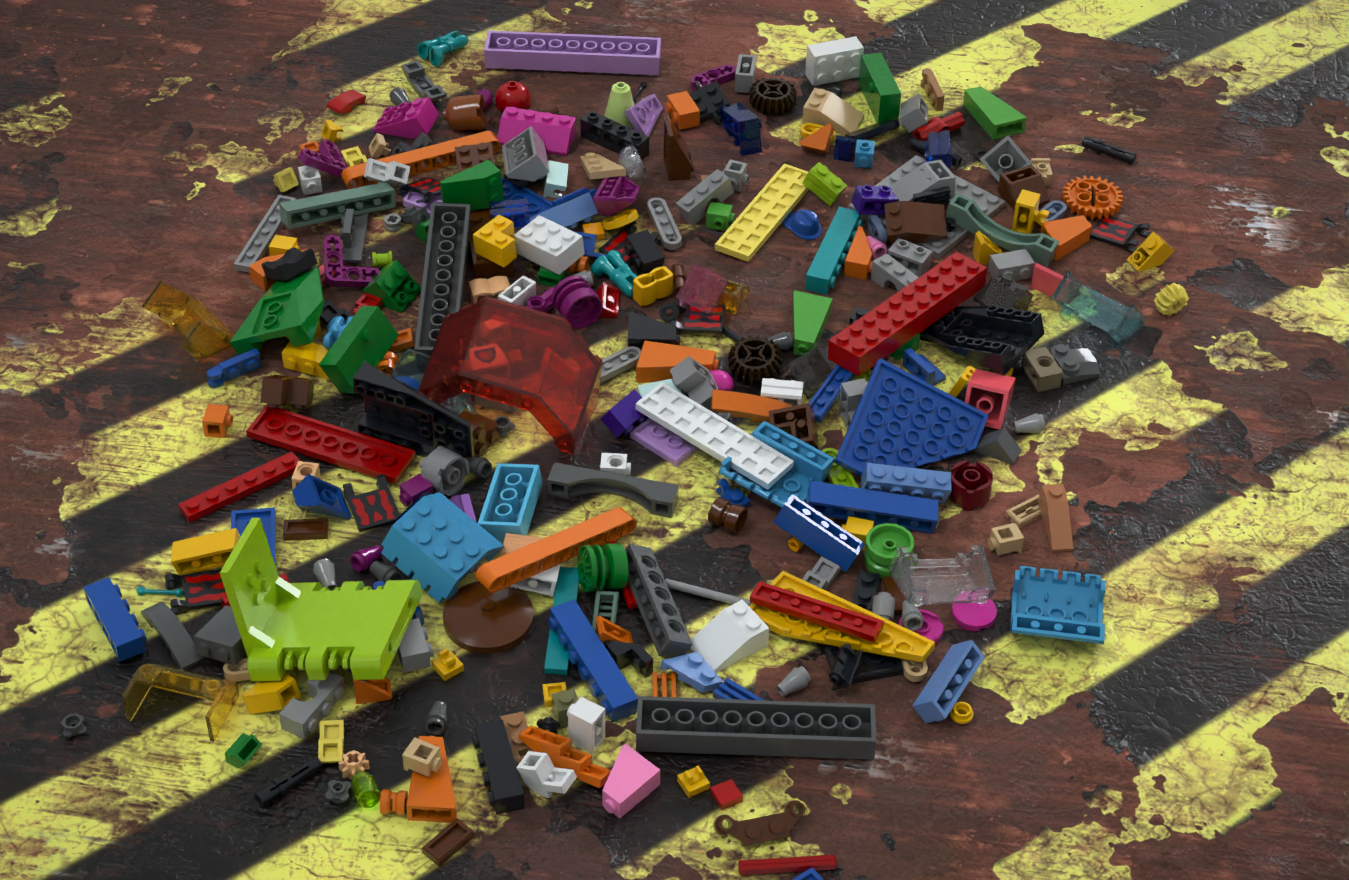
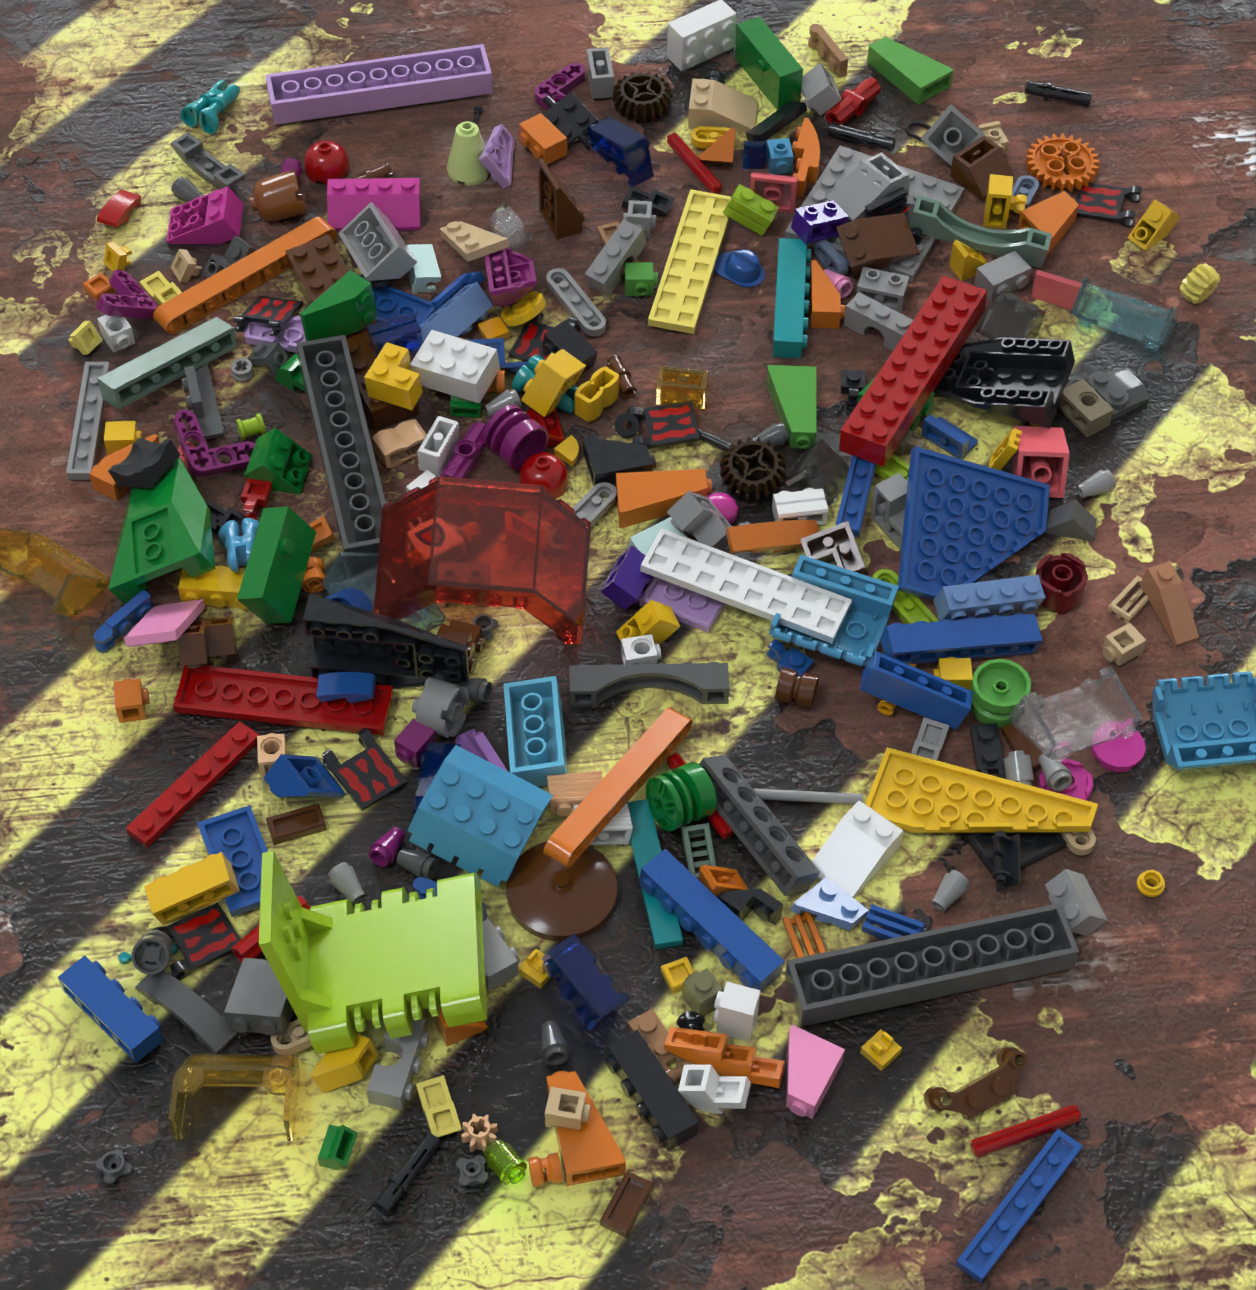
camera: 15 degrees left, 10 degrees up
white brick [364,158,410,187] -> none
black brick [580,110,649,163] -> none
clear pink bracket [676,263,729,315] -> none
red tile [710,779,743,810] -> none
red plate [750,581,884,643] -> none
medium blue brick [912,640,985,723] -> none
clear blue brick [925,130,952,168] -> none
none -> bright pink tile [124,599,205,647]
none -> dark grey wheel [131,930,174,975]
none -> blue slope [316,672,376,703]
none -> red cylinder [519,452,569,502]
none -> yellow brick [521,349,586,417]
none -> clear blue wedge [542,934,629,1030]
none -> yellow tile [554,435,579,467]
none -> yellow slope [616,600,680,644]
none -> black slope [621,186,674,216]
none -> red axle [667,132,722,194]
none -> coral slope [750,172,798,213]
none -> orange slope [792,118,820,198]
none -> light grey brick [1045,869,1108,936]

